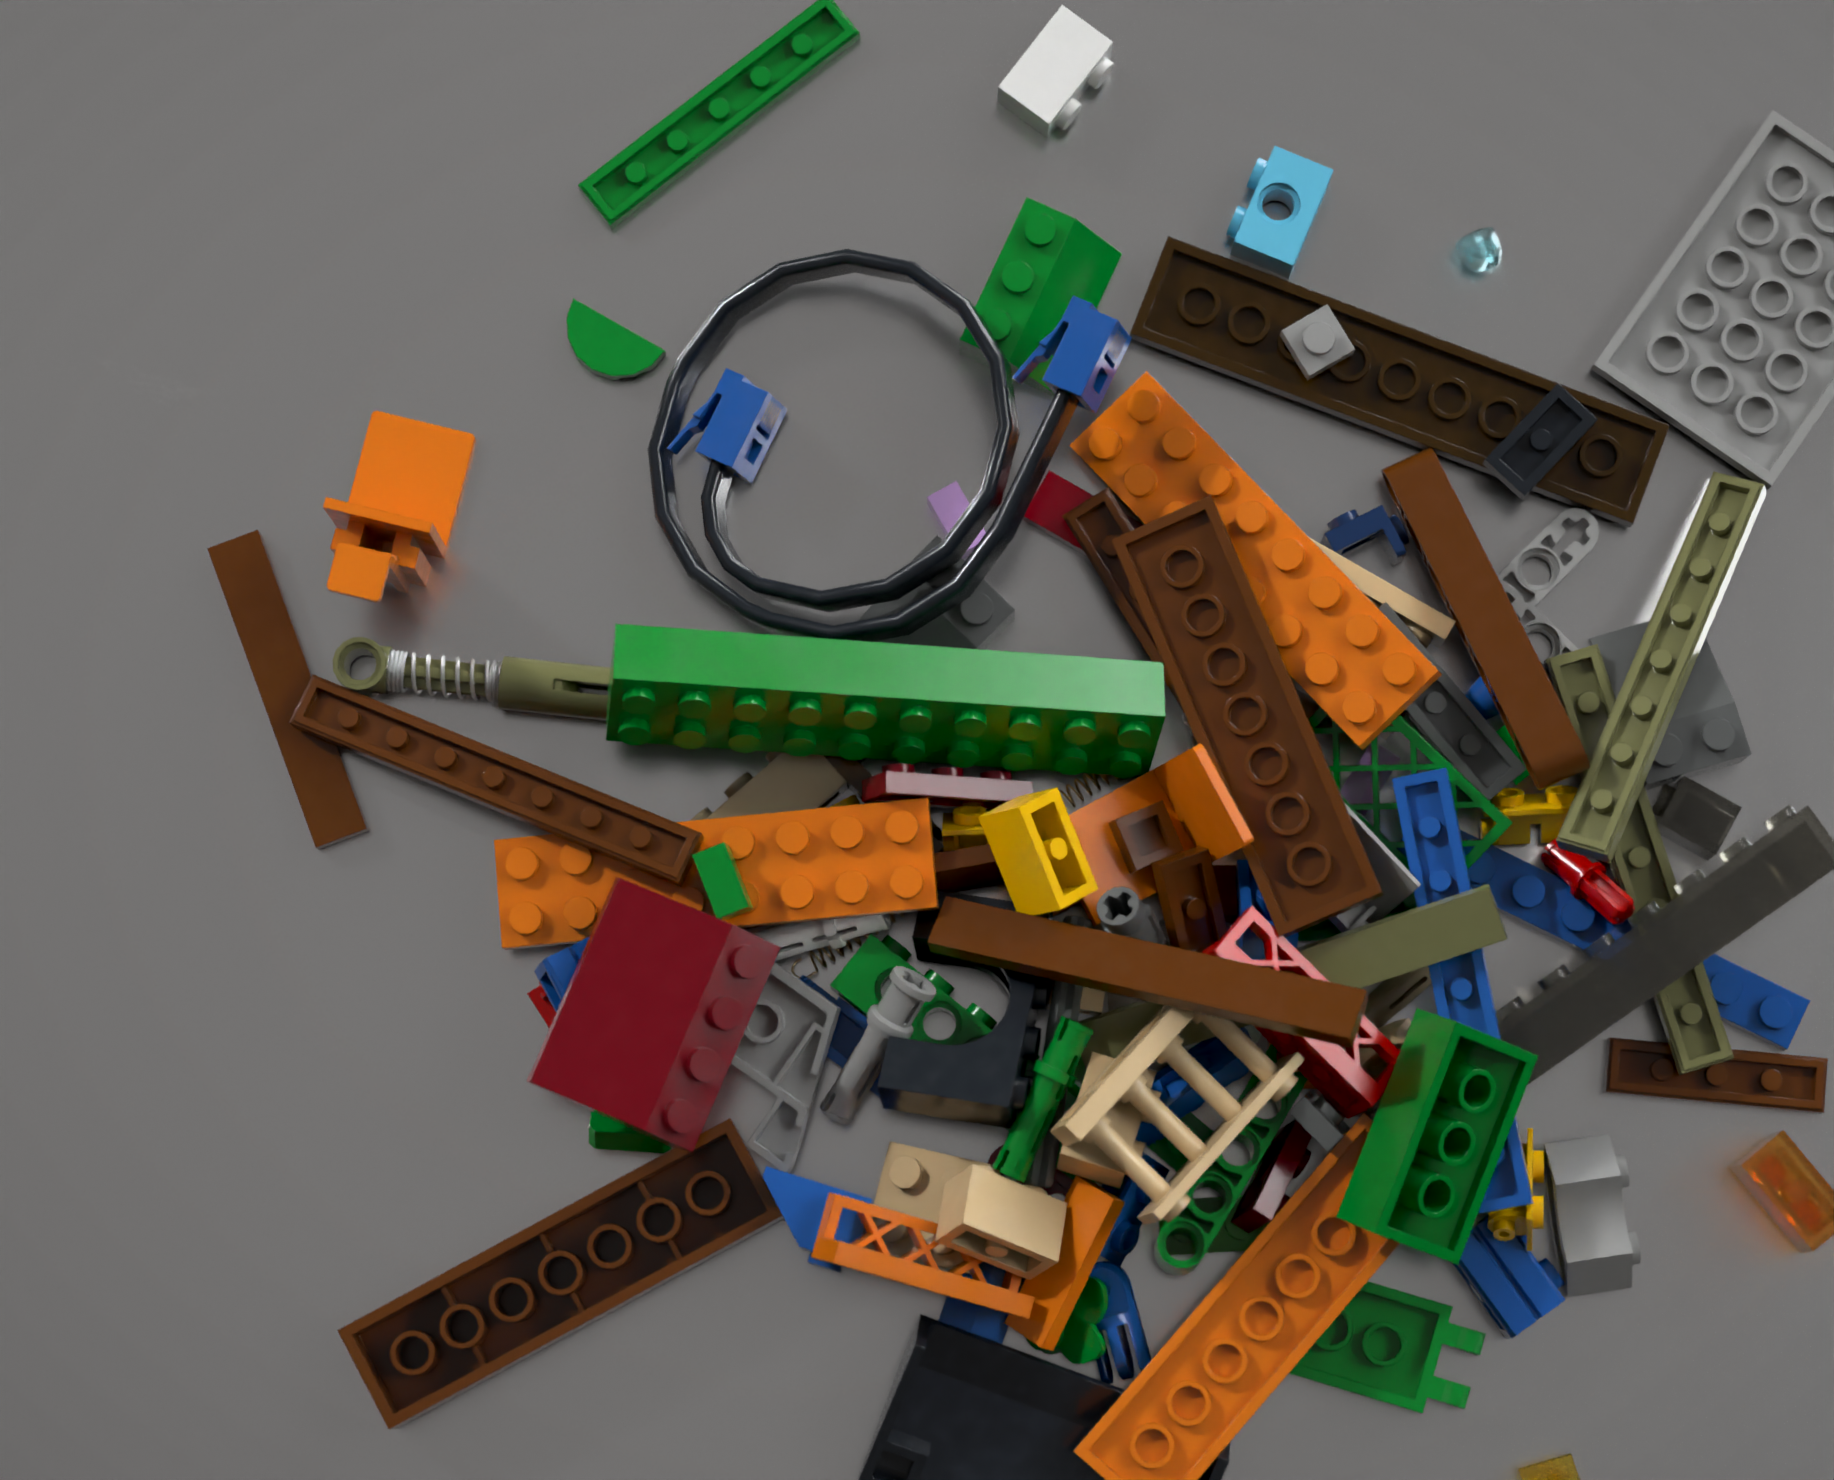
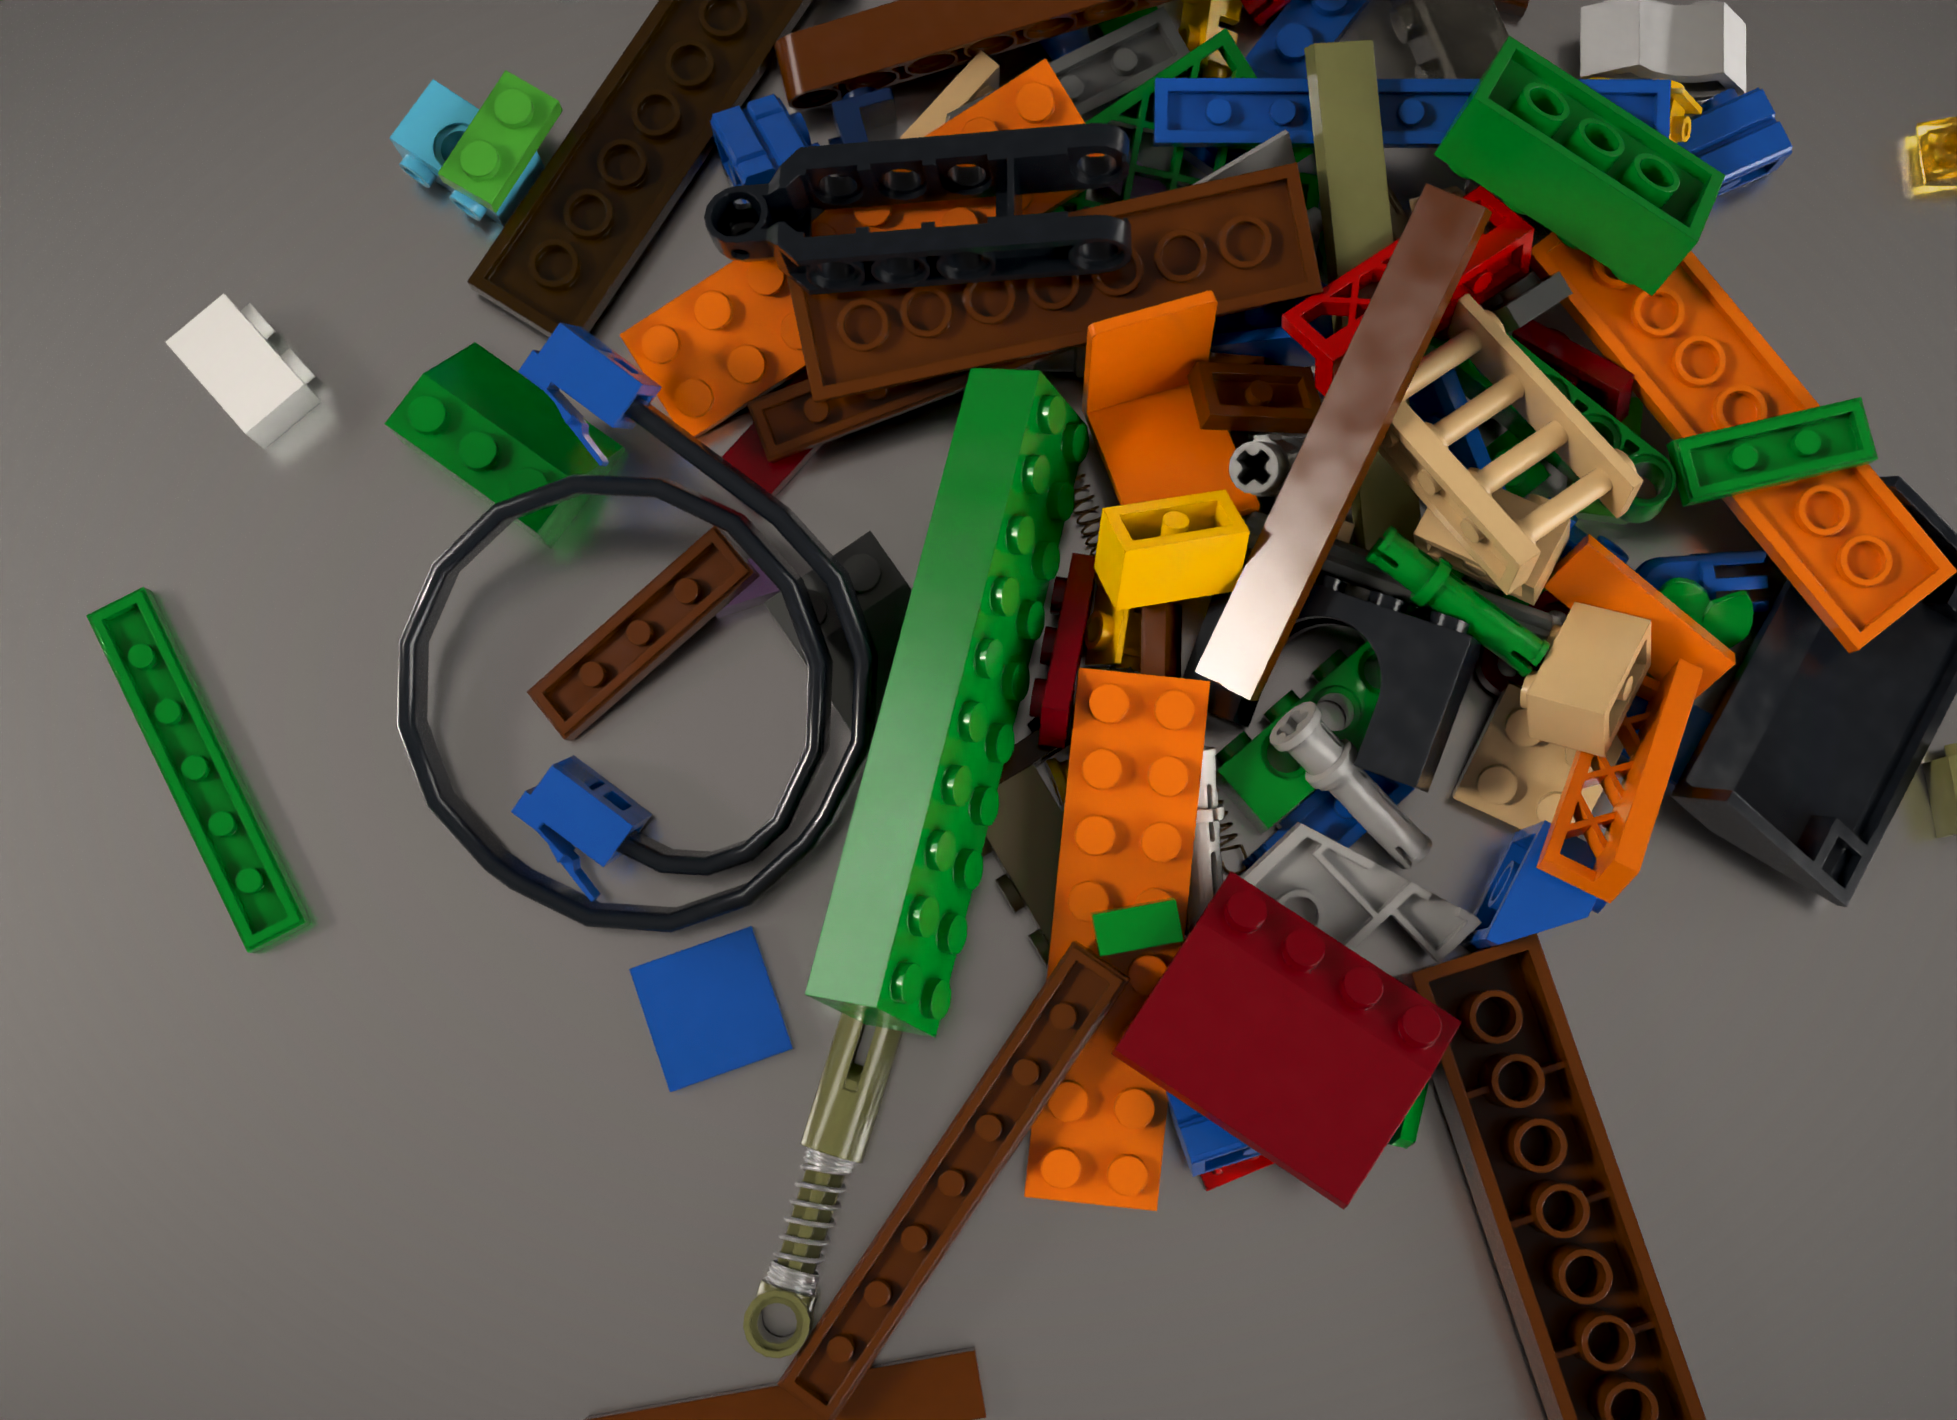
camera: 80 degrees left, 0 degrees up
orange piece [323,411,476,603] -> none
green tile [566,298,666,380] -> none
reddish brown tile [1108,800,1184,873] -> none
light grey plate [1280,304,1355,381] -> none
green tile [1289,1281,1486,1414] -> none
none -> bright green plate [438,70,563,213]
none -> reddish brown tile [527,526,760,741]
none -> blue tile [629,926,795,1092]
none -> black piece [704,123,1132,295]
none -> blue brick [710,94,830,204]
none -> green tile [1666,397,1878,507]

